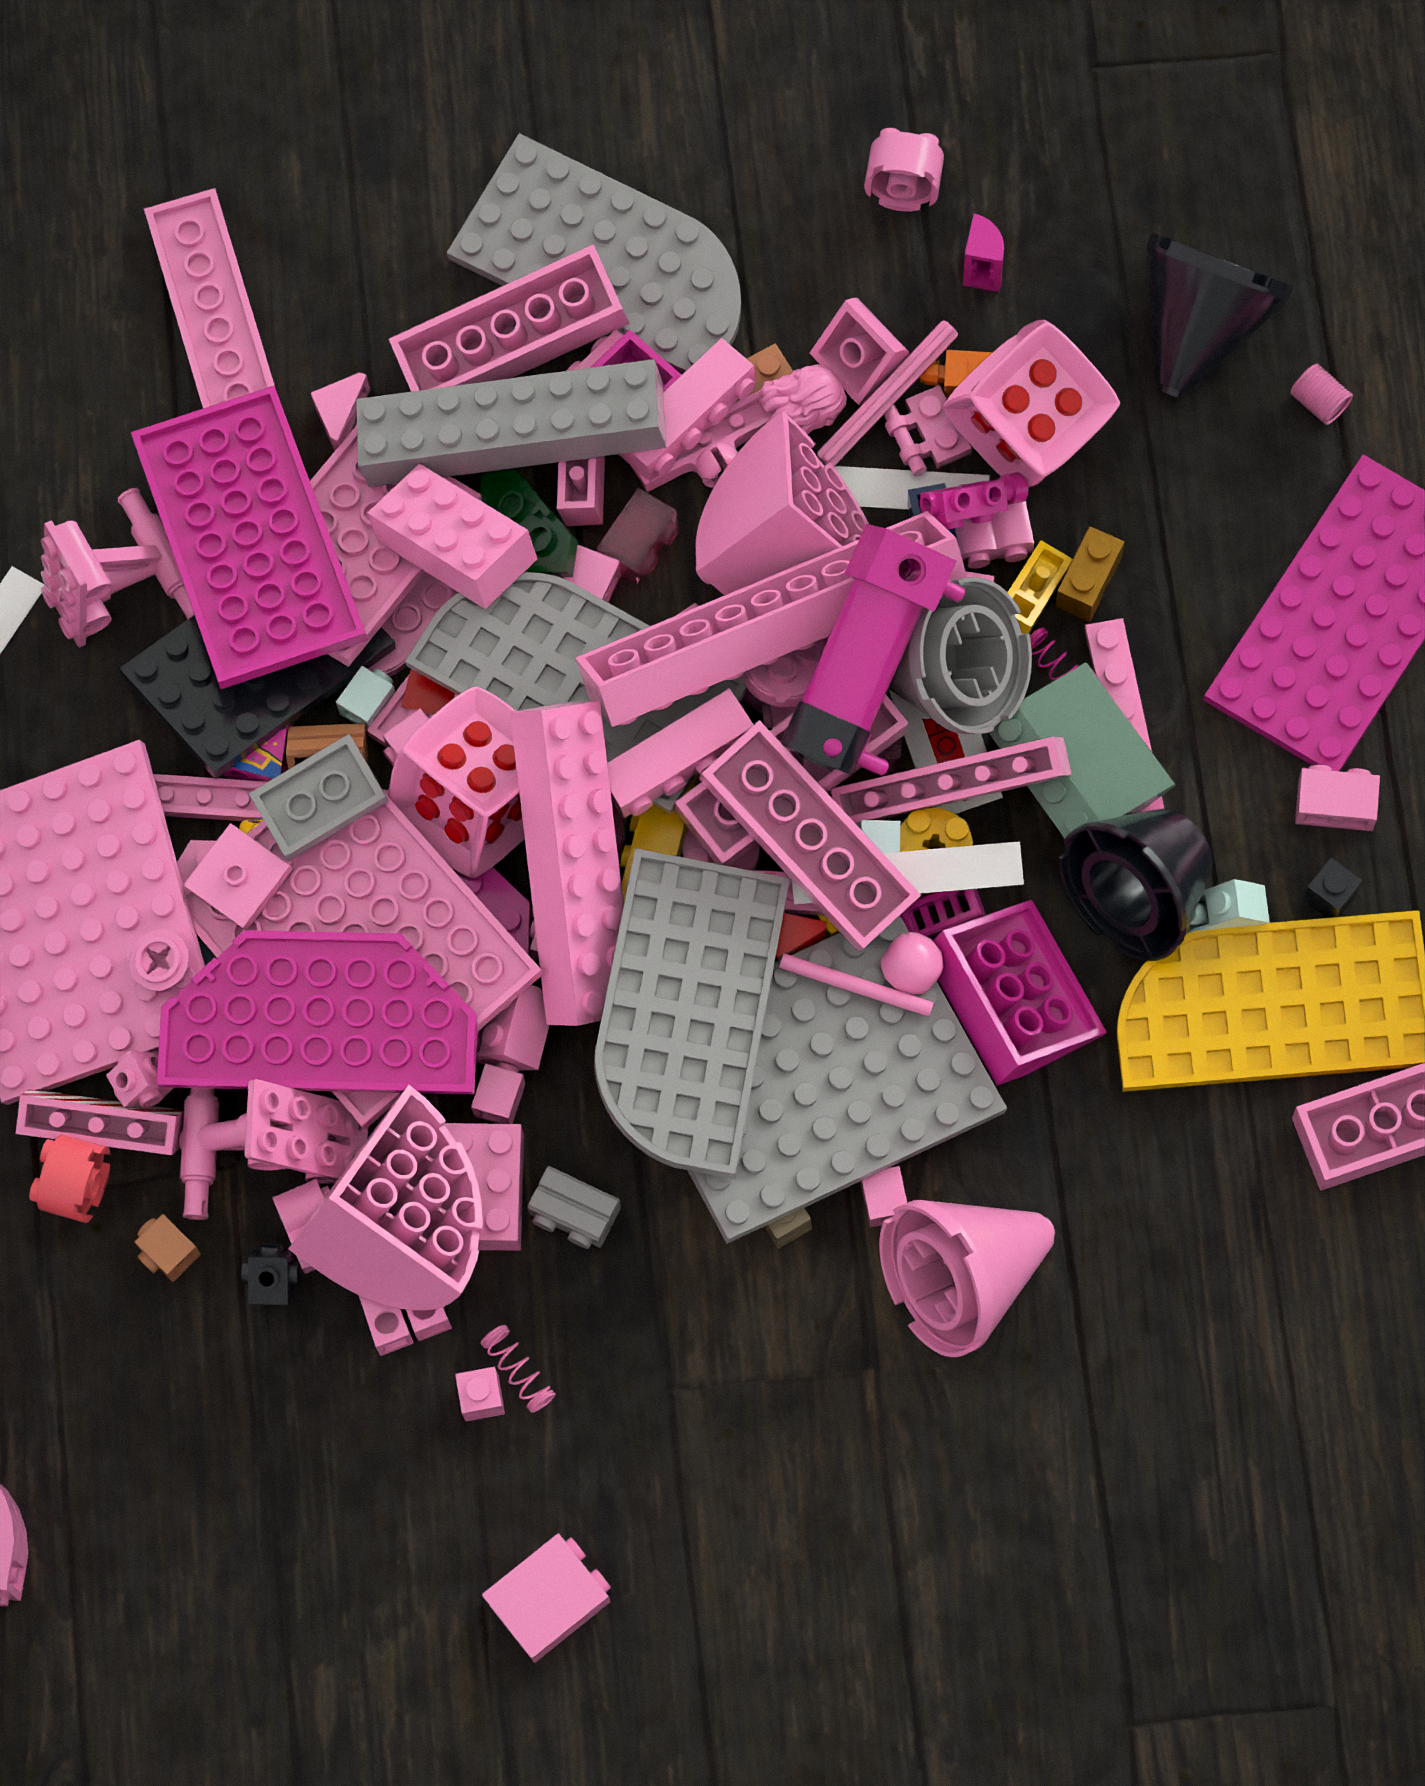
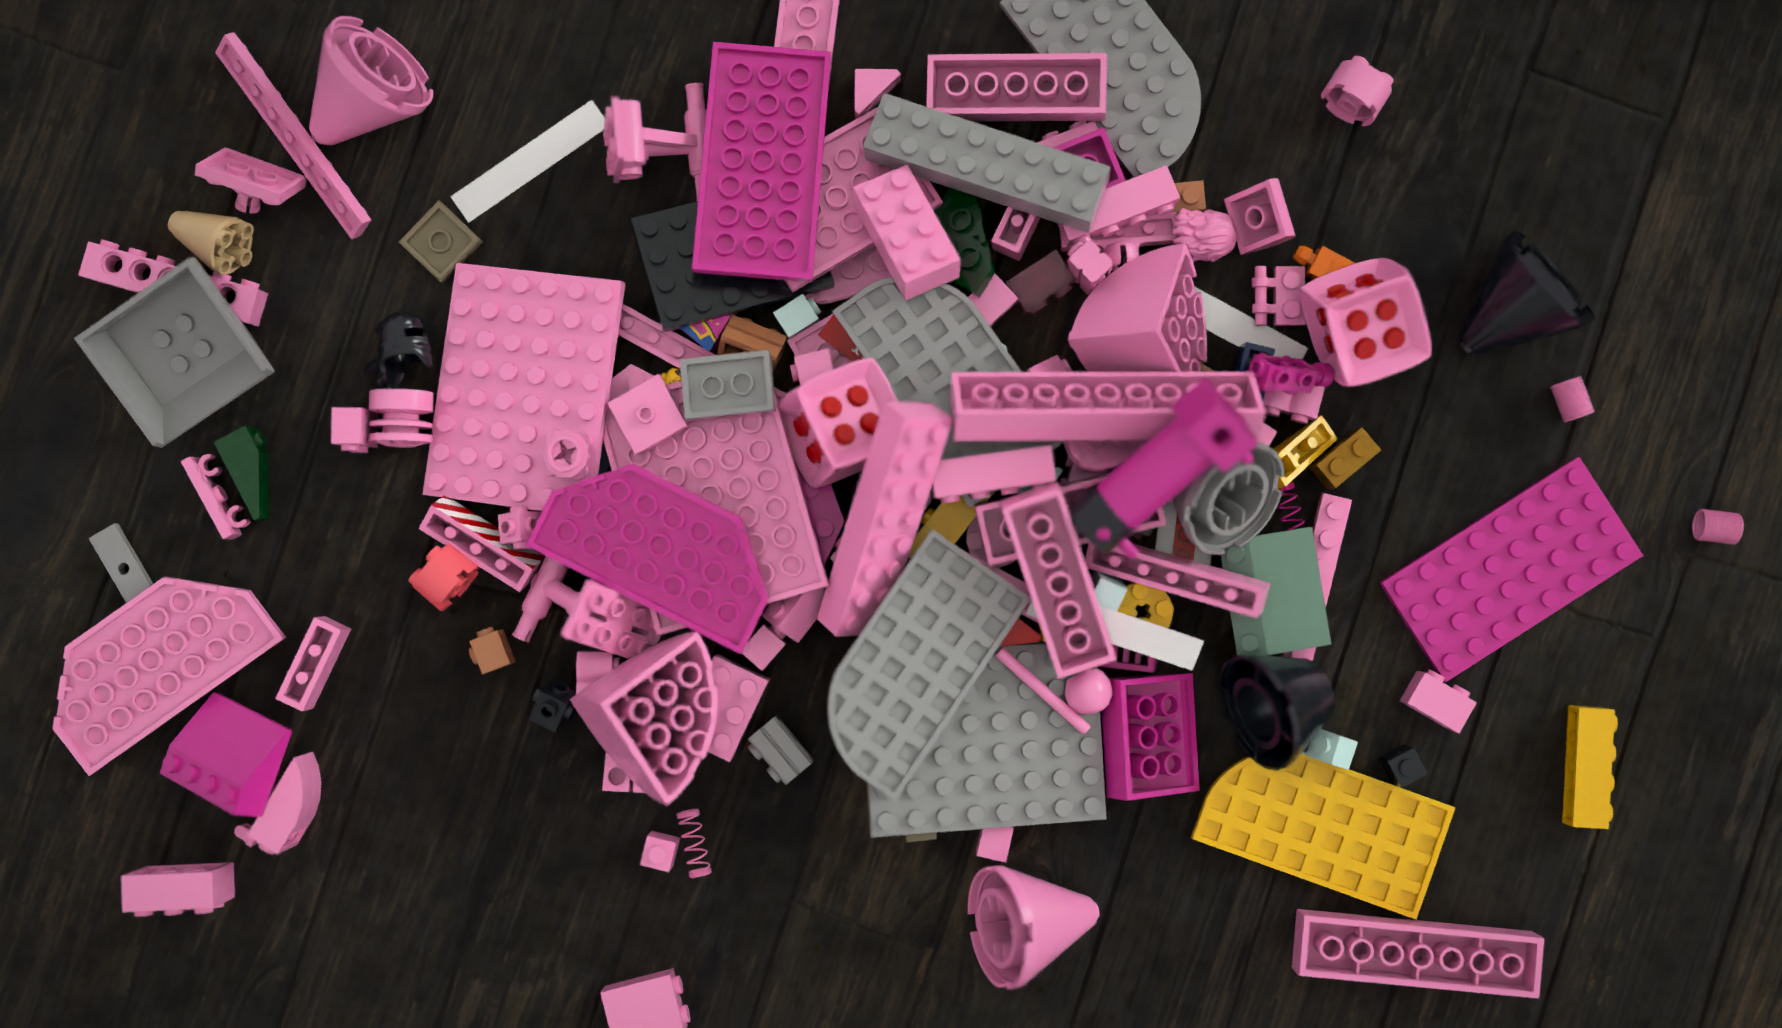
camera: 20 degrees right, 15 degrees up
bright pink axle [817,321,958,467] -> none
dark pink brick [963,214,1004,292] -> none
none -> bright pink brick [1067,240,1113,296]

